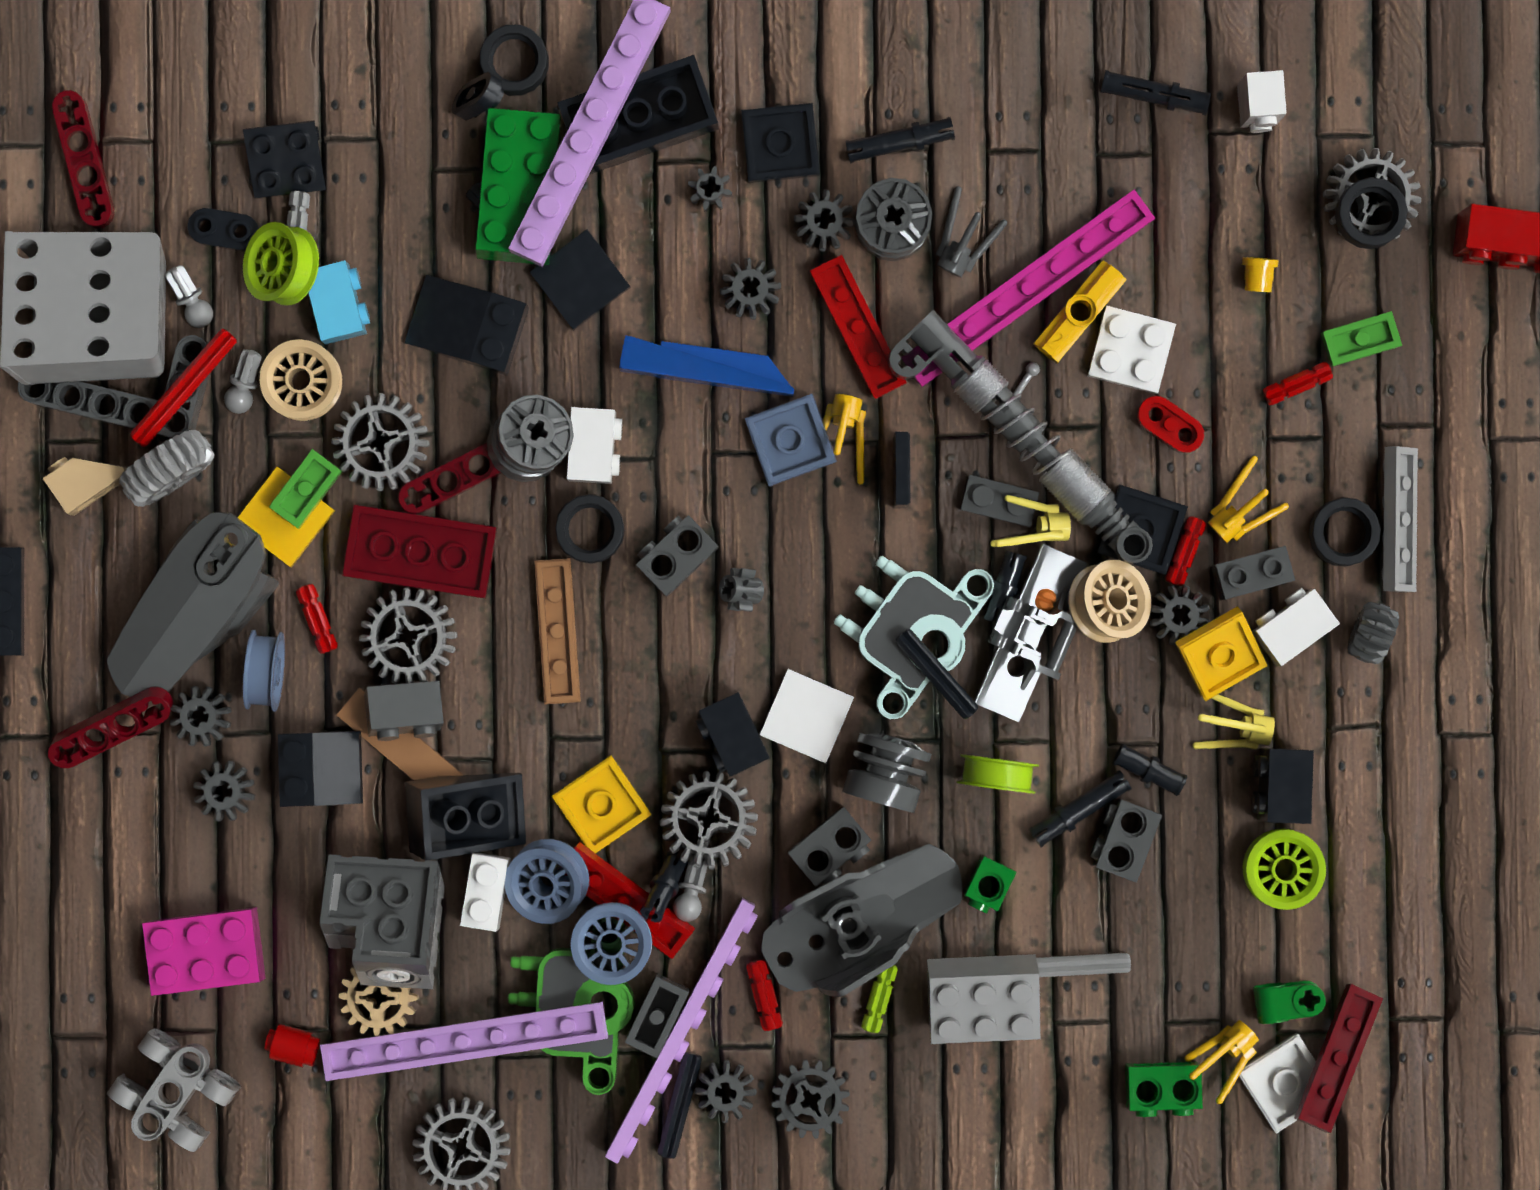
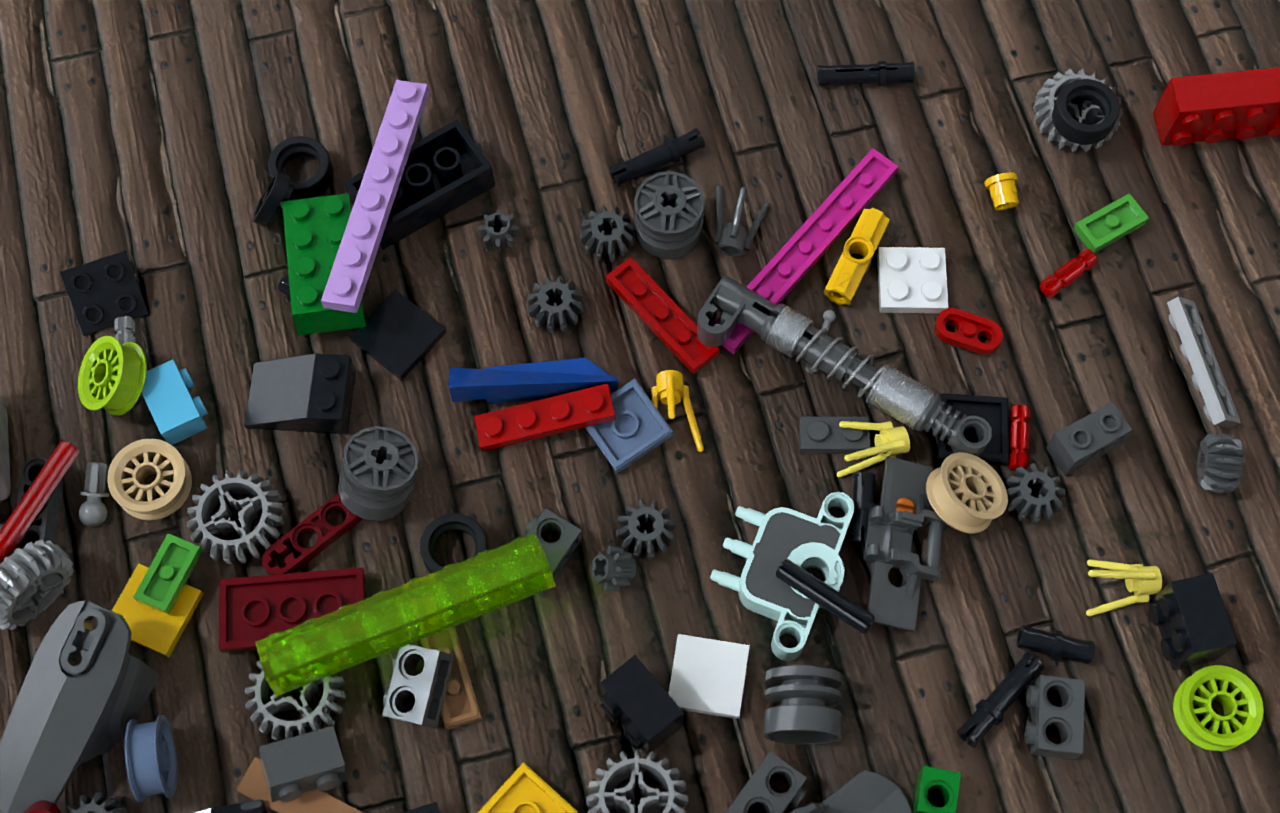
camera: 15 degrees left, 20 degrees down
light grey axle [165,265,213,328] -> none
black plate [187,208,260,251] -> none
red axle [296,584,338,654] -> none
white brick [567,407,622,484] -> none
black tile [741,103,820,183] -> none
black tile [893,432,911,509] -> none
lime wheel [956,754,1039,794] -> none
yellow tile [1175,606,1268,701] -> none
yellow plant [1208,456,1289,543] -> none
white brick [1237,70,1286,133] -> none
white brick [1252,588,1340,667] -> none
black tyre [1308,497,1381,567] -> none
none -> clear neon green brick [255,533,555,697]
none -> brick [382,643,455,728]
none -> red plate [474,383,616,452]
none -> dark grey gear [616,499,676,560]

